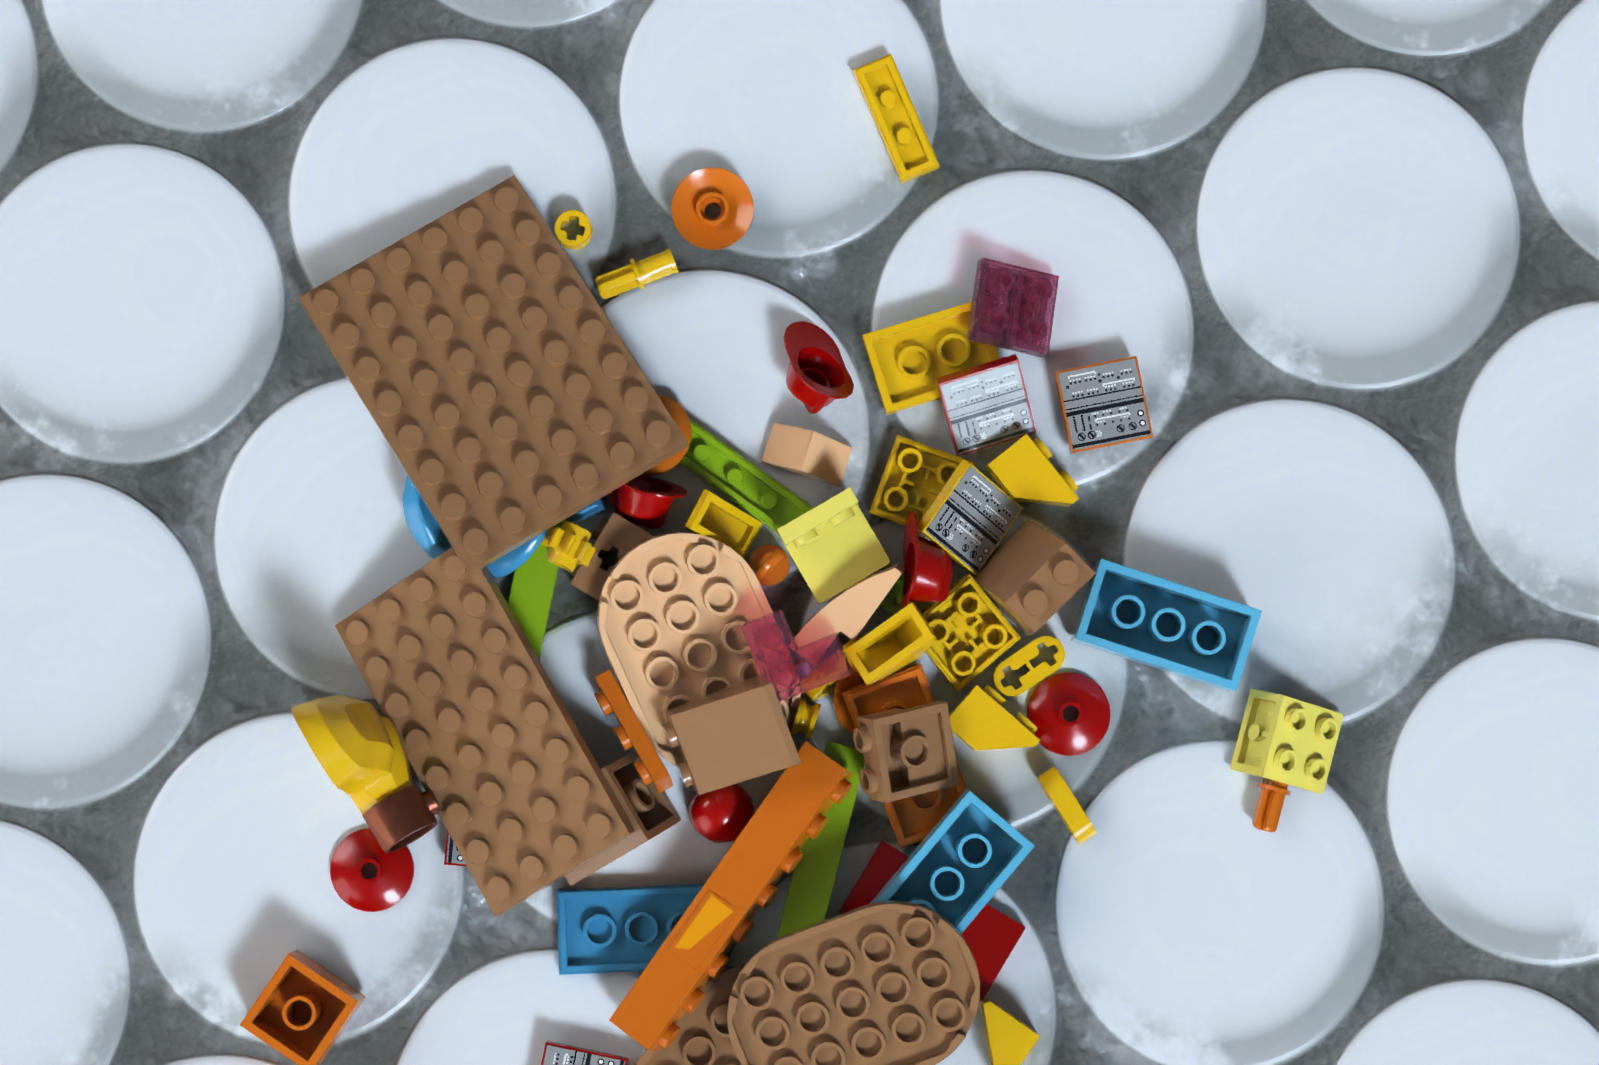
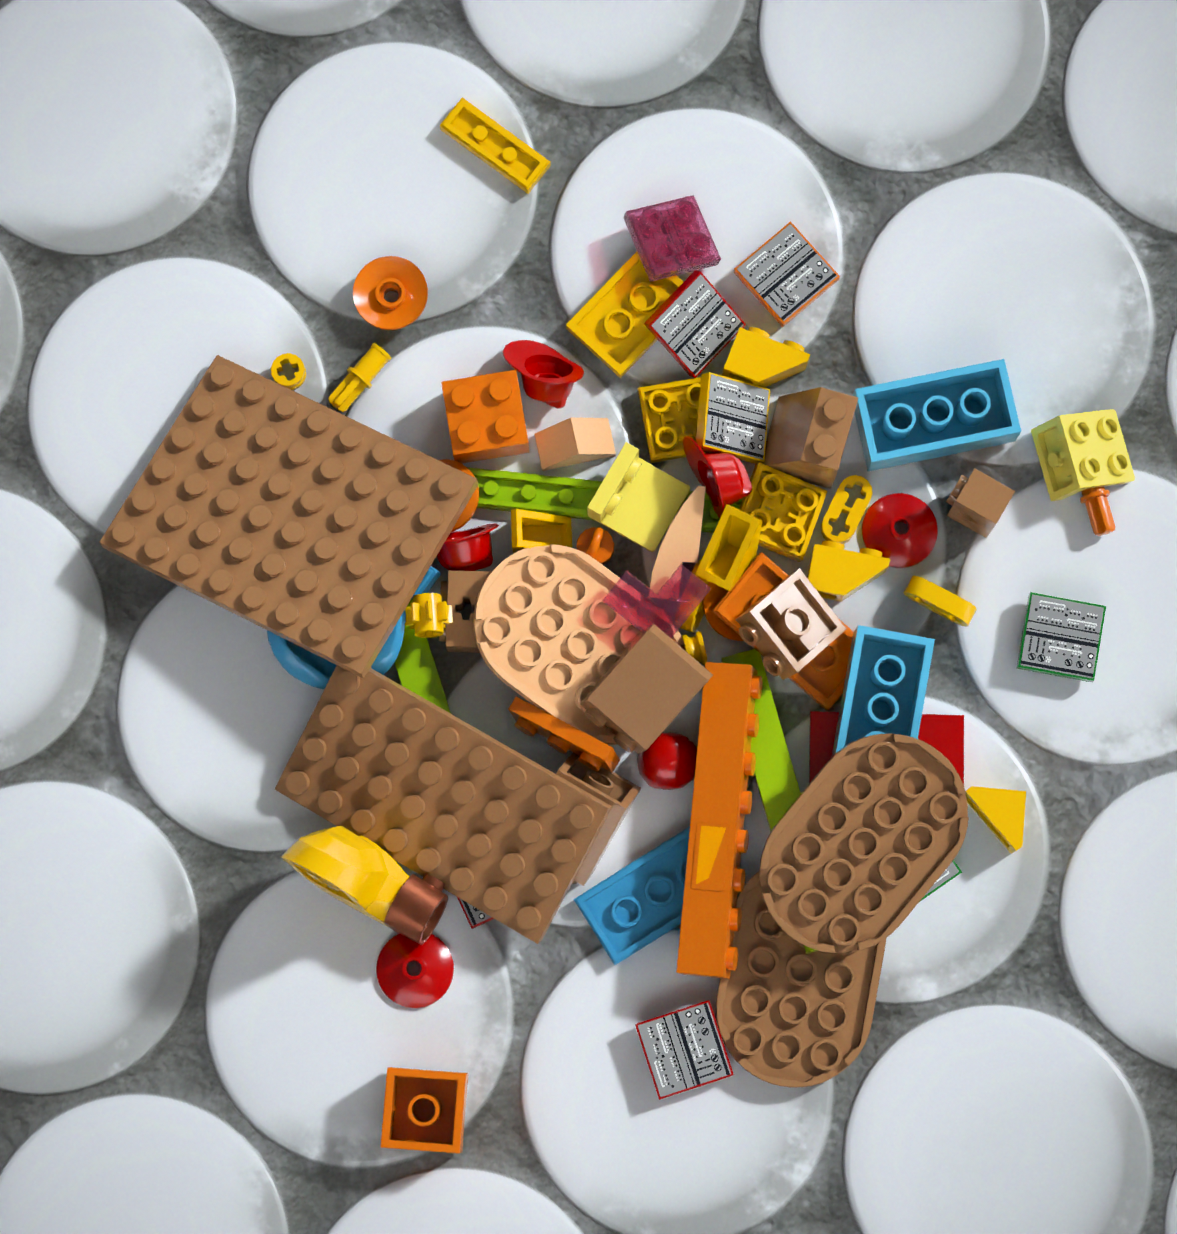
camera: 25 degrees left, 5 degrees down
none -> orange brick [441,370,530,464]
none -> medium nougat brick [946,468,1015,538]
none -> light grey tile [1016,592,1106,682]

